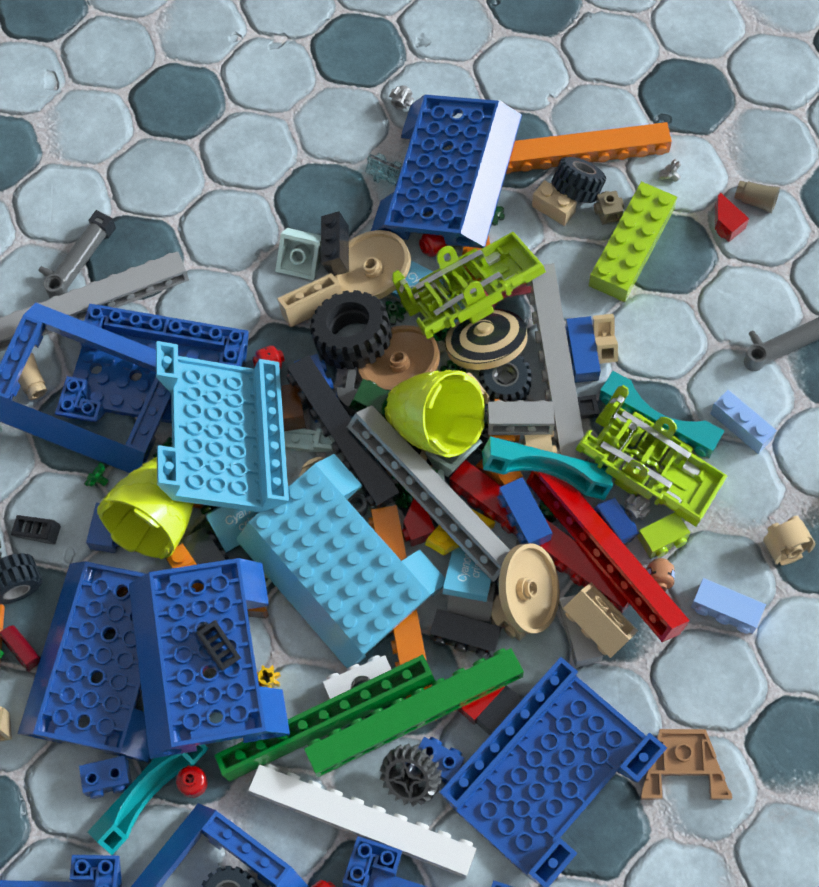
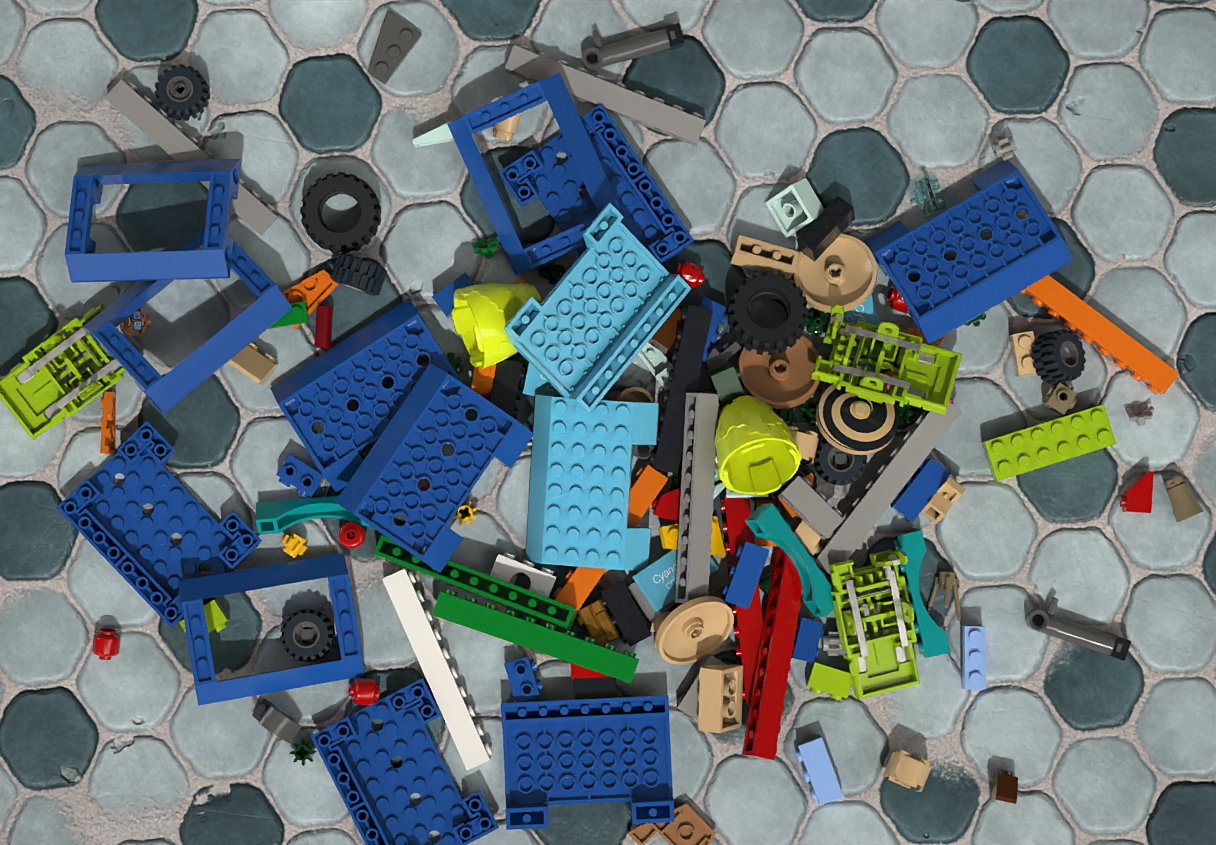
camera: 45 degrees right, 20 degrees up
black slope [11,515,61,545] -> none
black slope [195,620,241,672] -> none
dark grey gear [379,743,442,806] -> none
black plate [577,395,600,419] -> none
nougat head [646,558,675,591] -> none
none -> yellow gear [281,532,308,558]
none -> pearl gold brick [576,600,619,646]
none -> dark green plant [896,401,916,426]
none -> dark tan plant [926,572,962,621]

